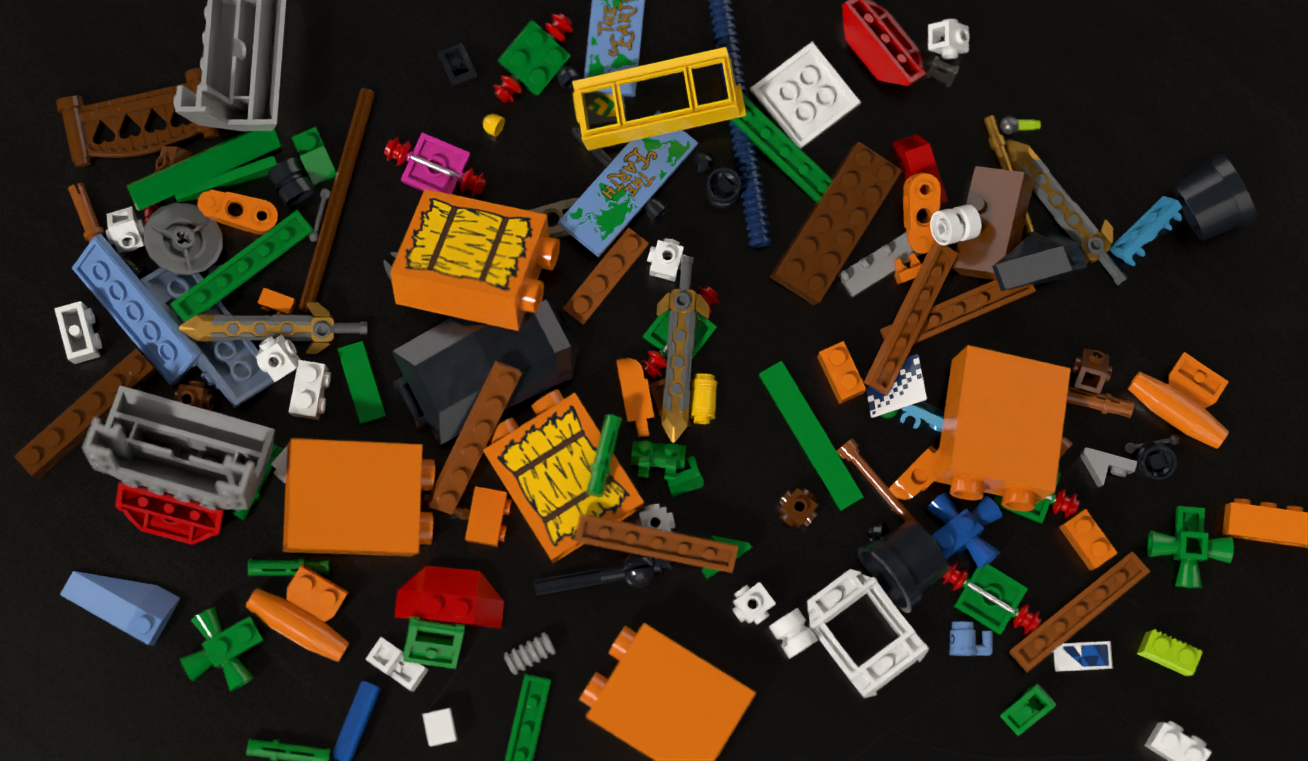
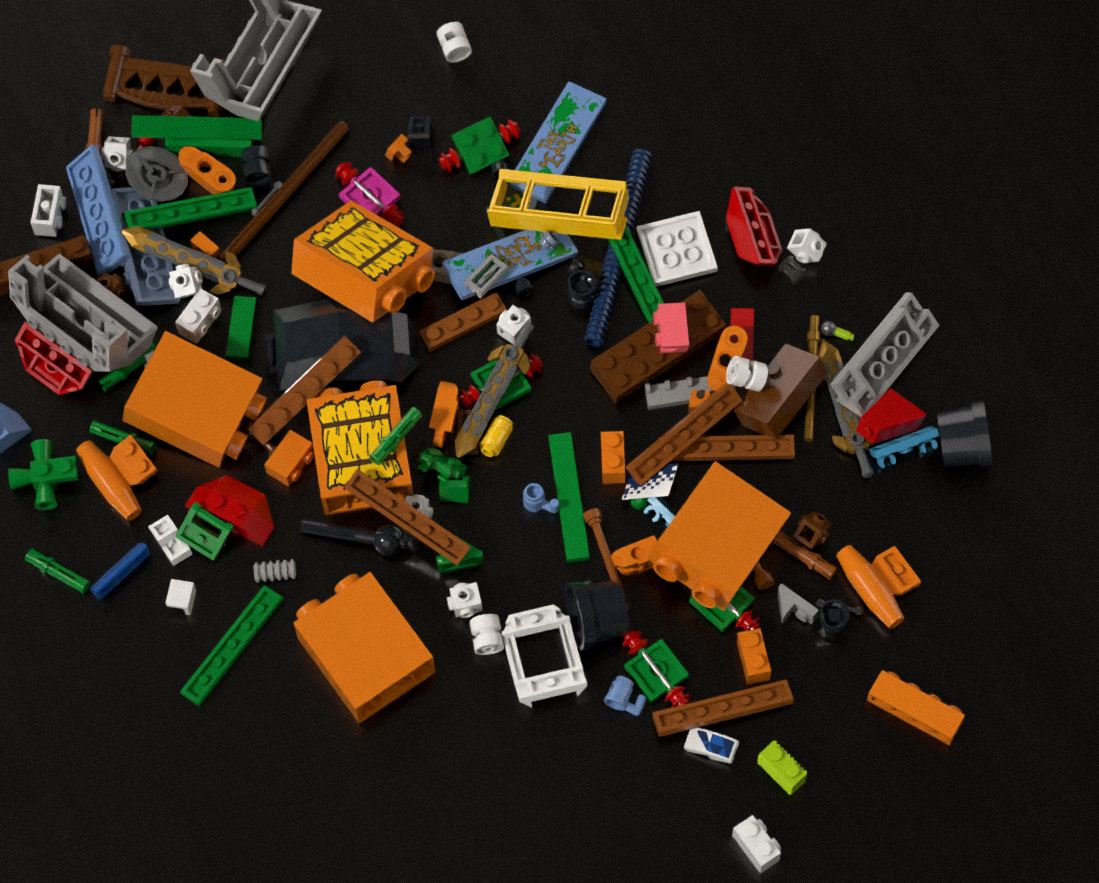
camera: 30 degrees right, 15 degrees down
green slope [292,127,337,186] -> none
yellow hinge [483,114,505,137] -> none
reddish brown brick [779,488,818,528] -> none
blue brick [927,492,1002,570] -> none
black wedge [992,228,1087,291] -> none
green slope [1000,684,1056,736] -> none
green brick [1147,506,1234,588] -> none
none -> orange tile [385,134,412,162]
none -> light grey tile [463,254,509,298]
none -> medium blue piece [523,483,559,513]
none -> sand blue plate [539,230,559,250]
none -> coral brick [653,302,689,354]
none -> light grey slope [830,292,939,417]
none -> red slope [855,388,926,444]

